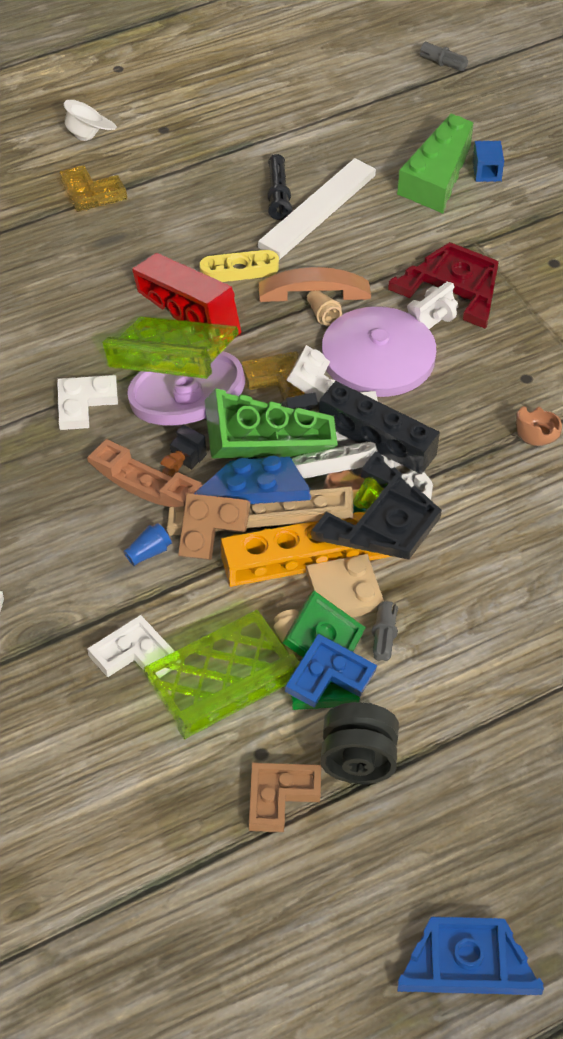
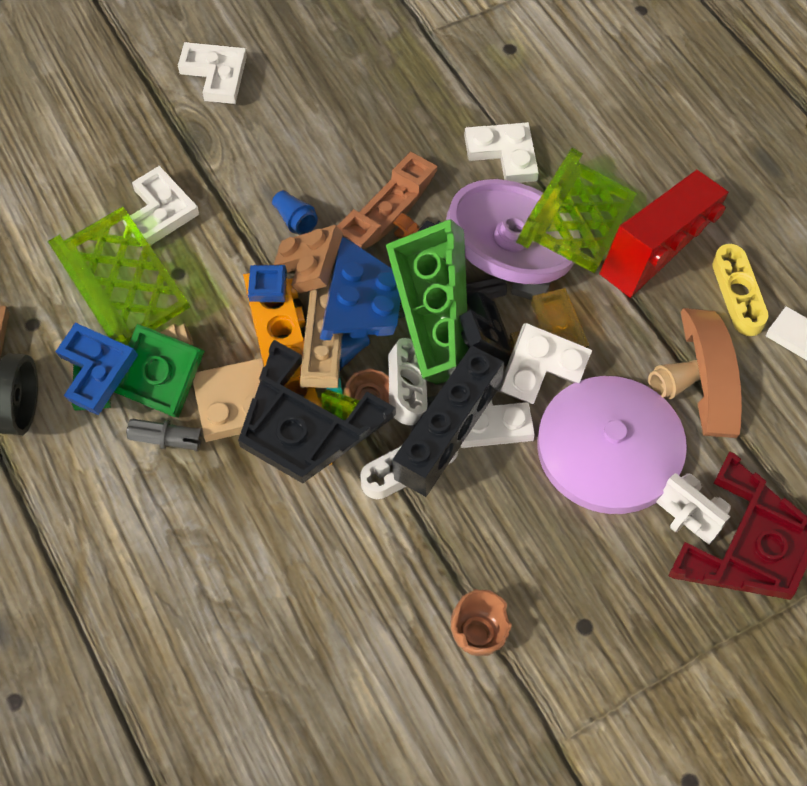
camera: 90 degrees right, 10 degrees up
none -> blue tile [248,265,287,302]

